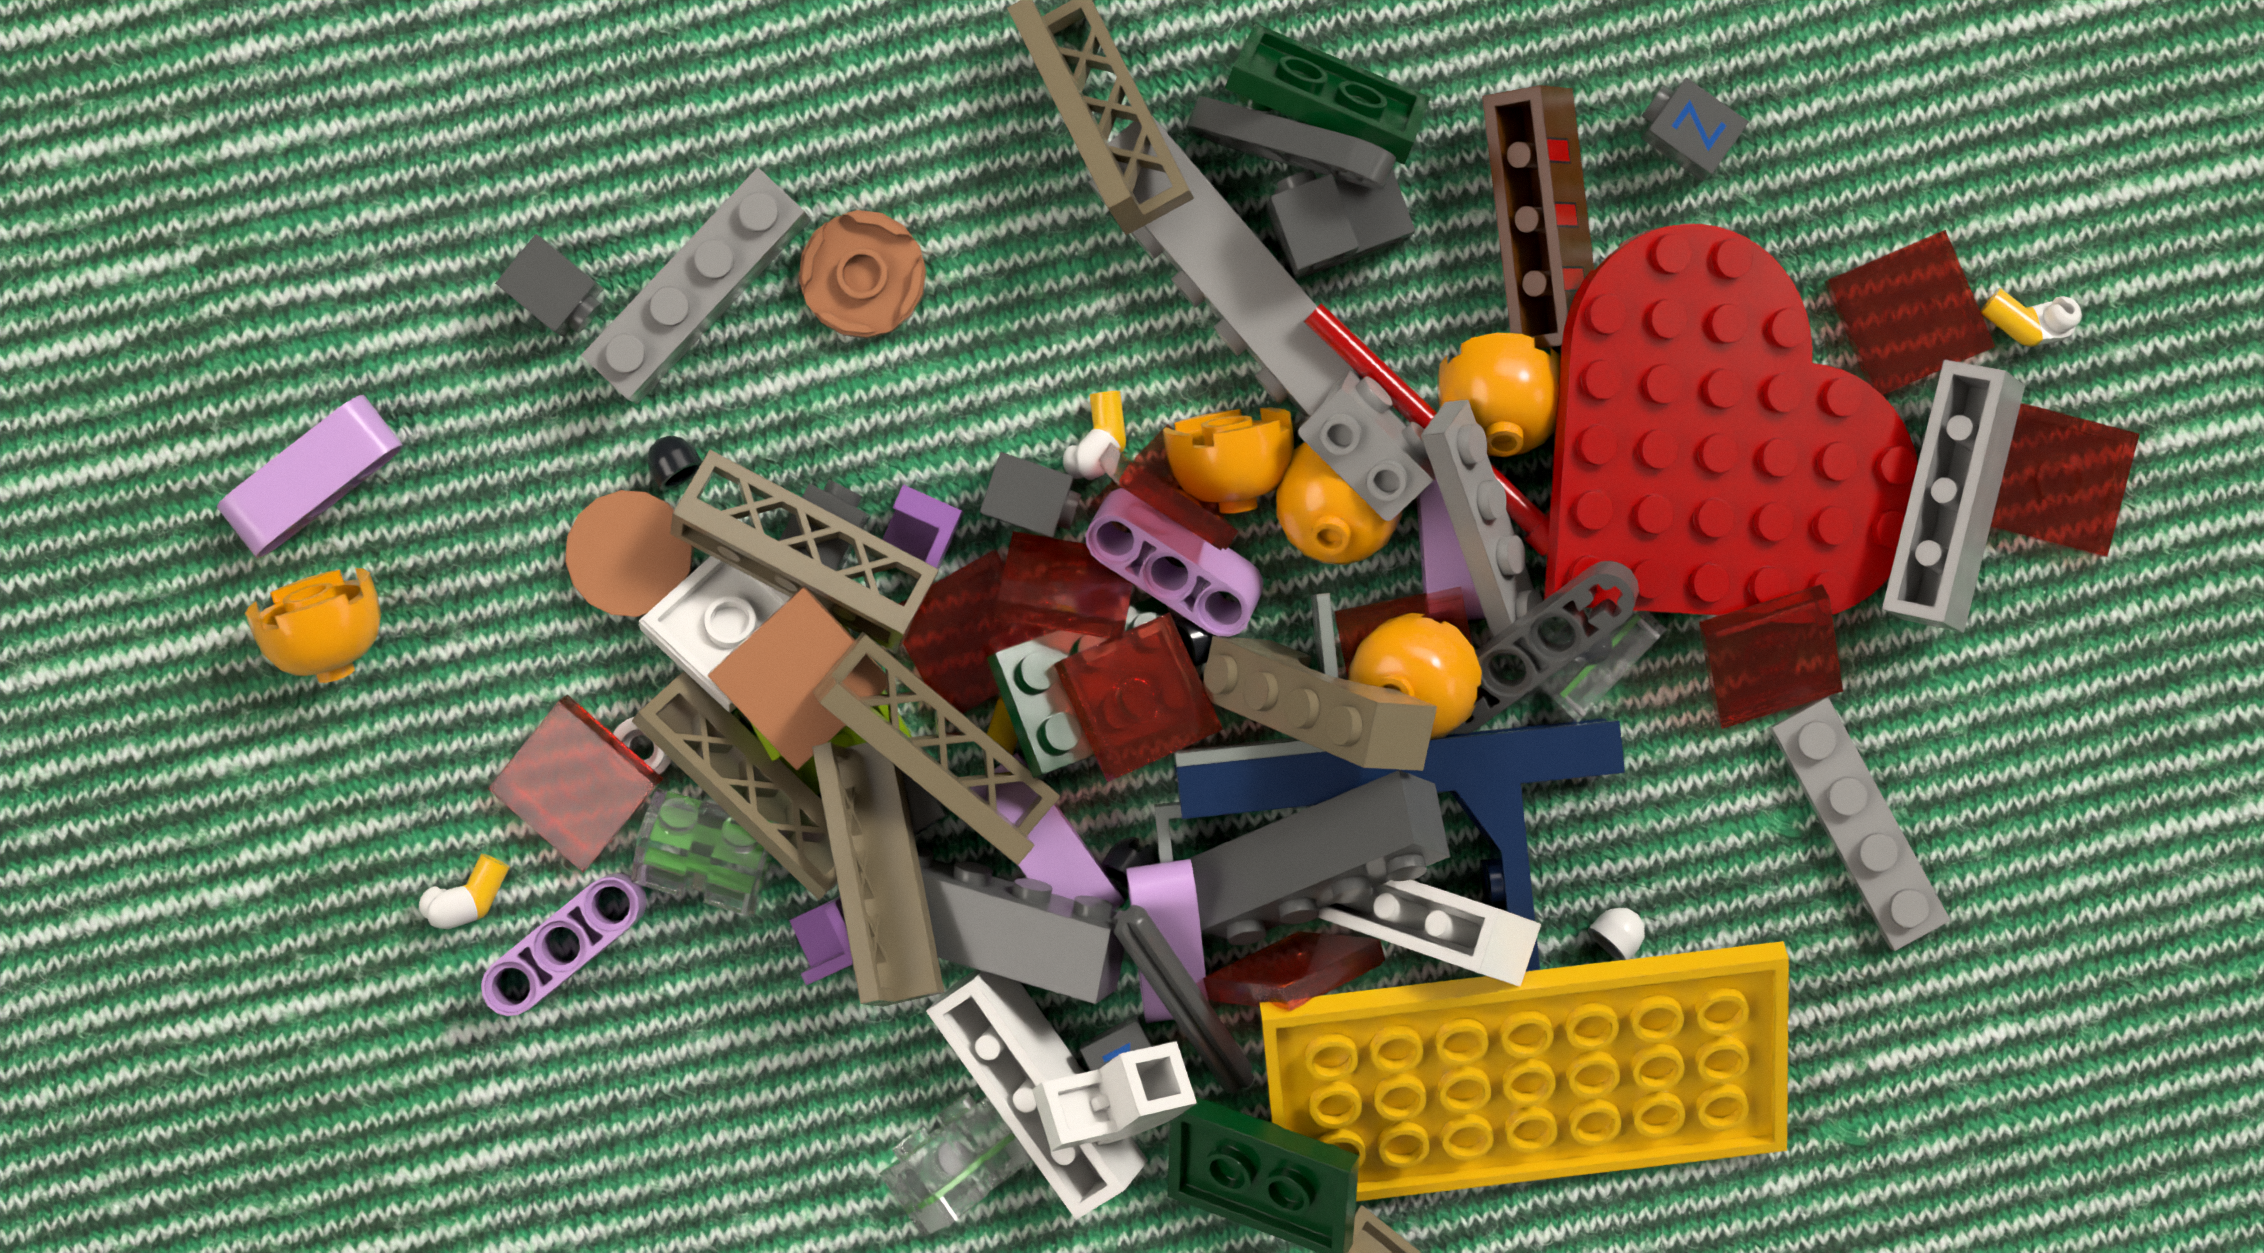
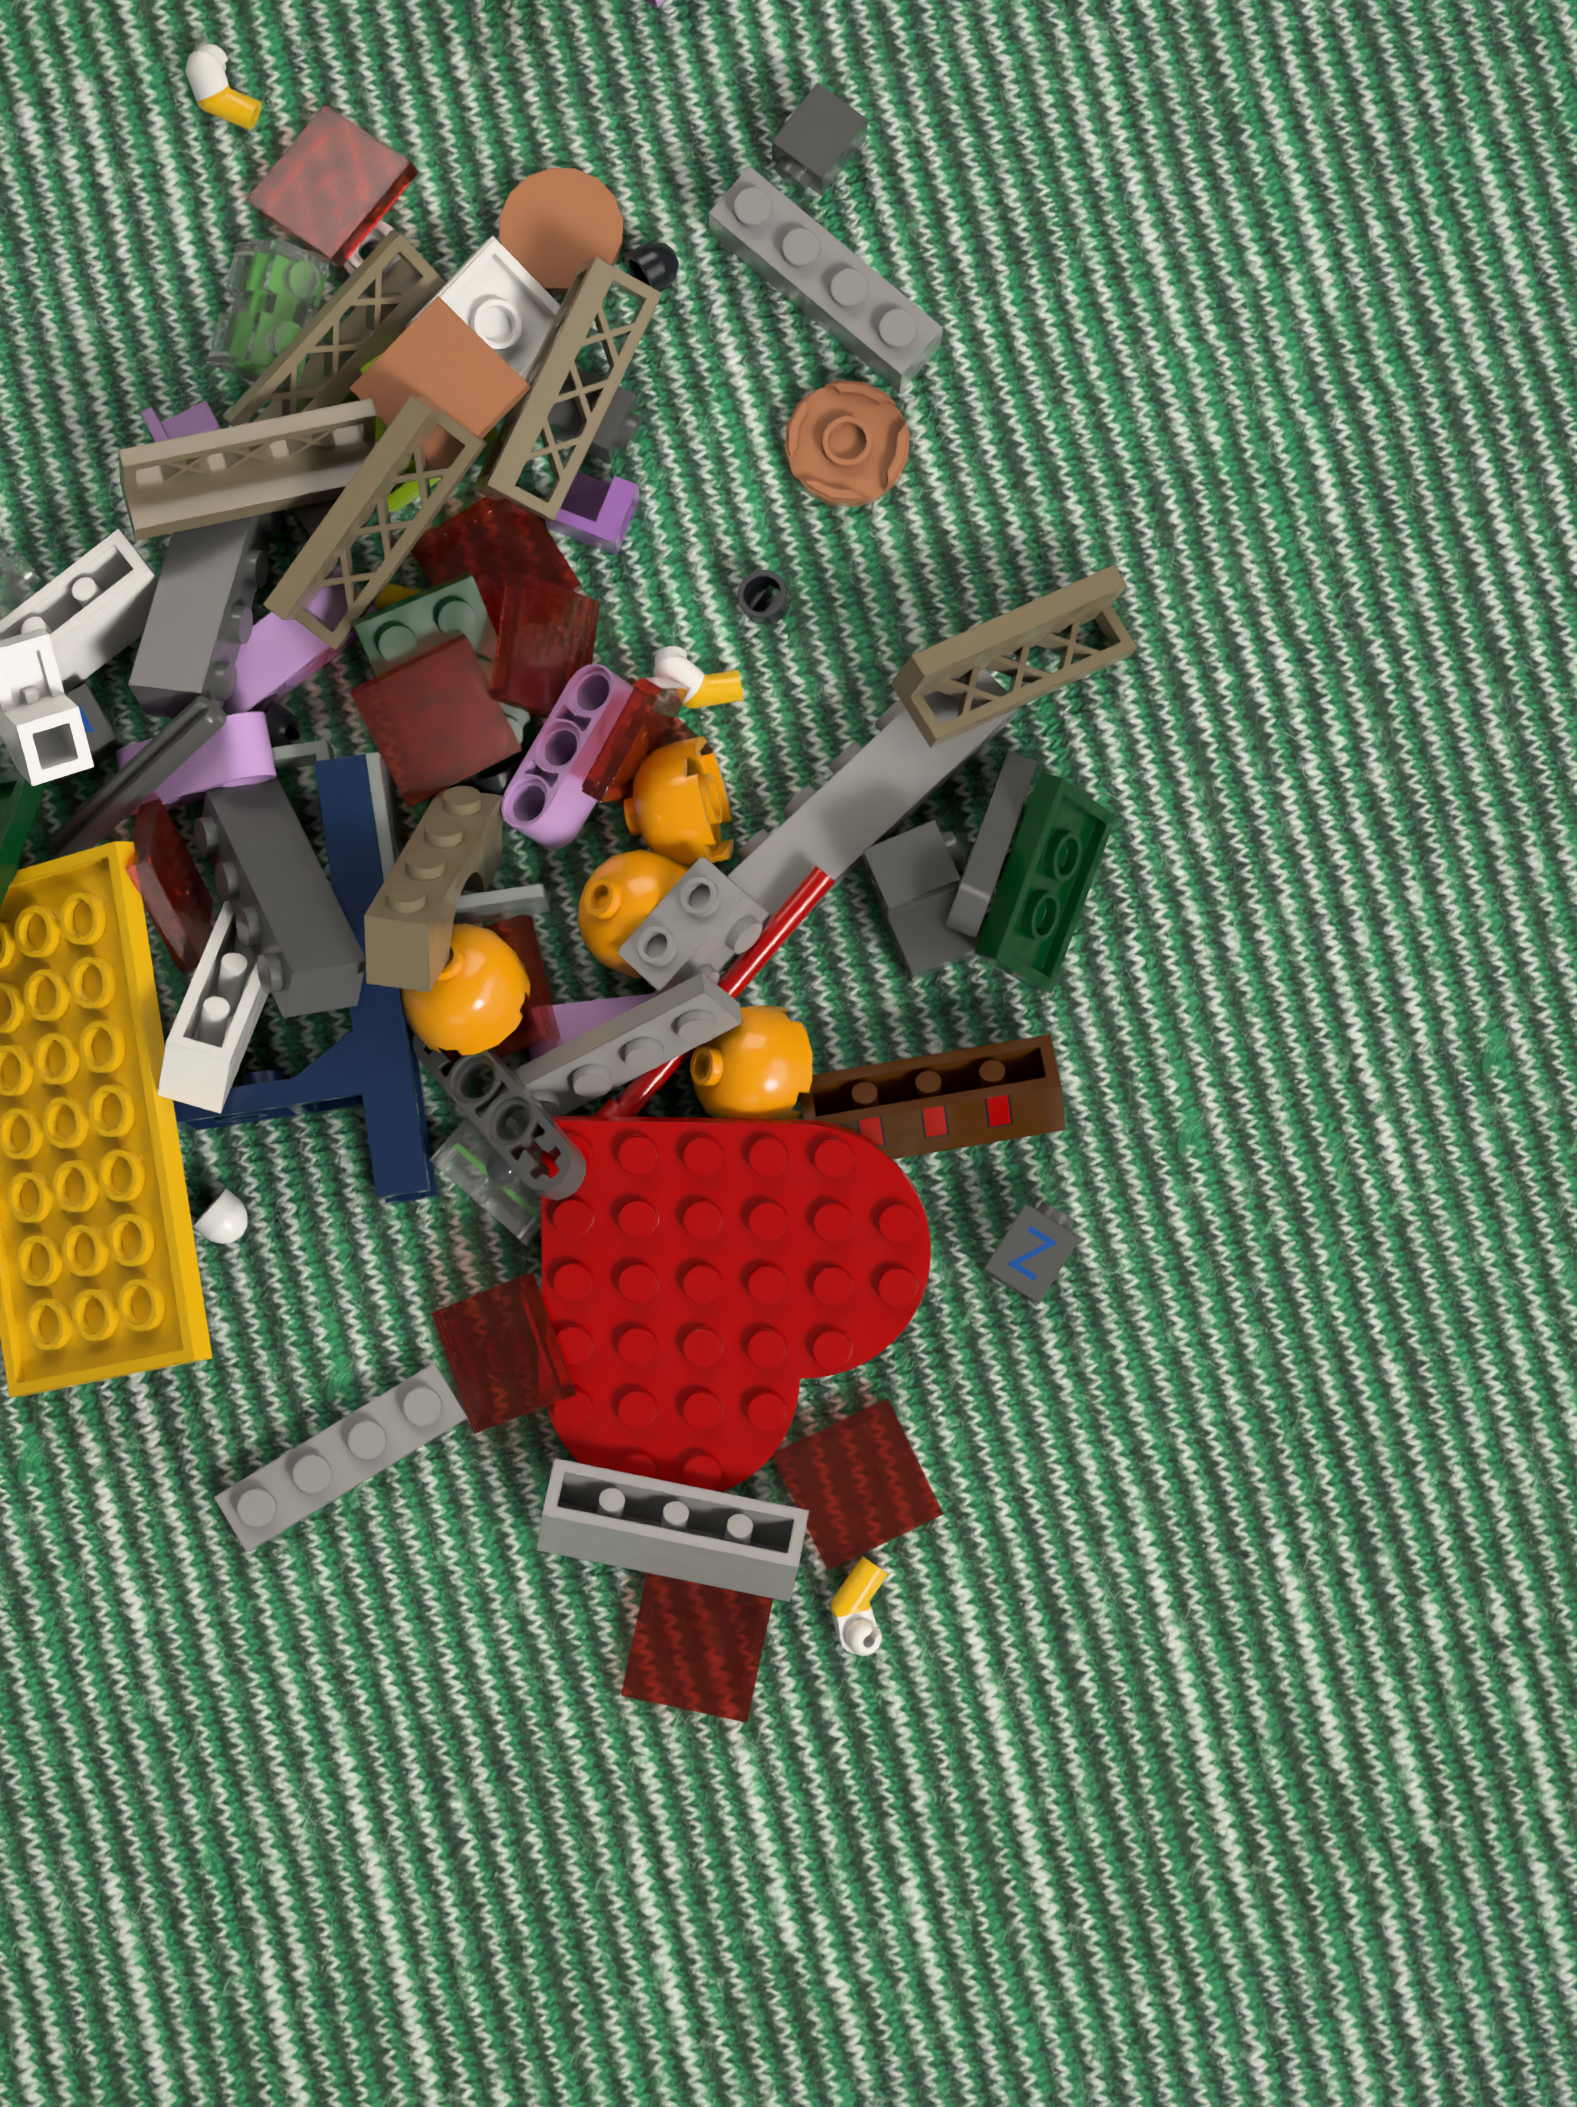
camera: 85 degrees right, 5 degrees down
lavender beam [481,873,647,1016] -> none
dark grey brick [980,452,1082,539] -> none
none -> black hinge [737,570,791,625]

